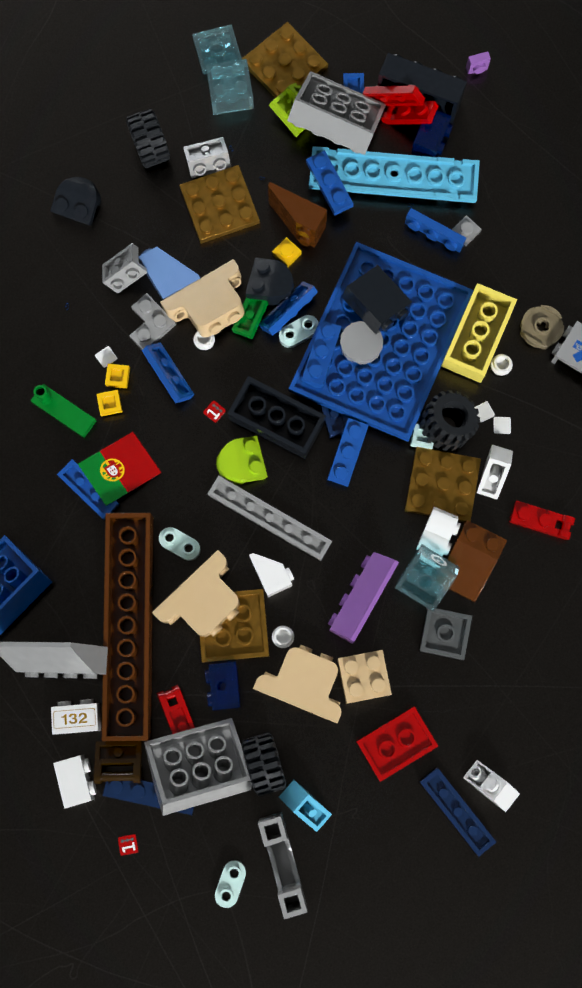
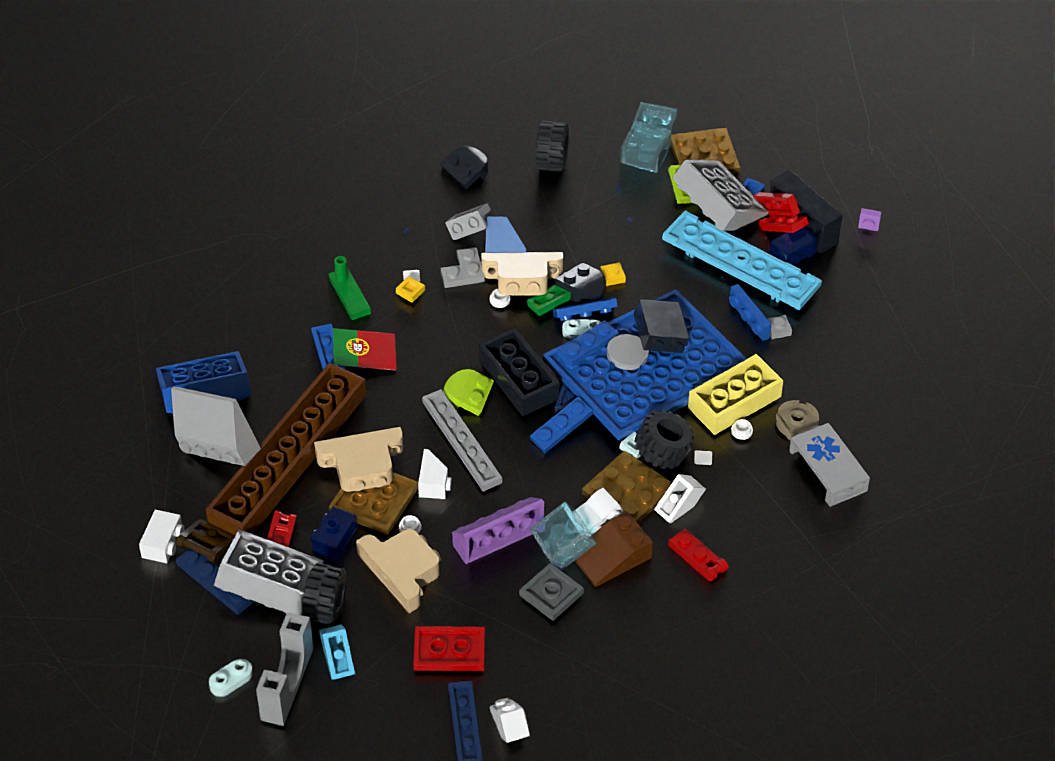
camera: 30 degrees right, 30 degrees down
white brick [51,699,102,735] -> none
yellow plate [97,390,123,417] -> none
red sticker [118,834,138,856] -> none
blue plate [142,342,194,404] -> none
light aqua plate [159,527,201,561] -> none
pearl gold plate [180,165,260,243] -> none
light grey bracket [183,137,231,178] -> none
red sticker [203,400,226,423] -> none
reddish brown slope [268,182,327,248] -> none
blue plate [306,150,354,216] -> none
tan brick [337,650,392,704] -> none
white sticker [494,417,511,434] -> none

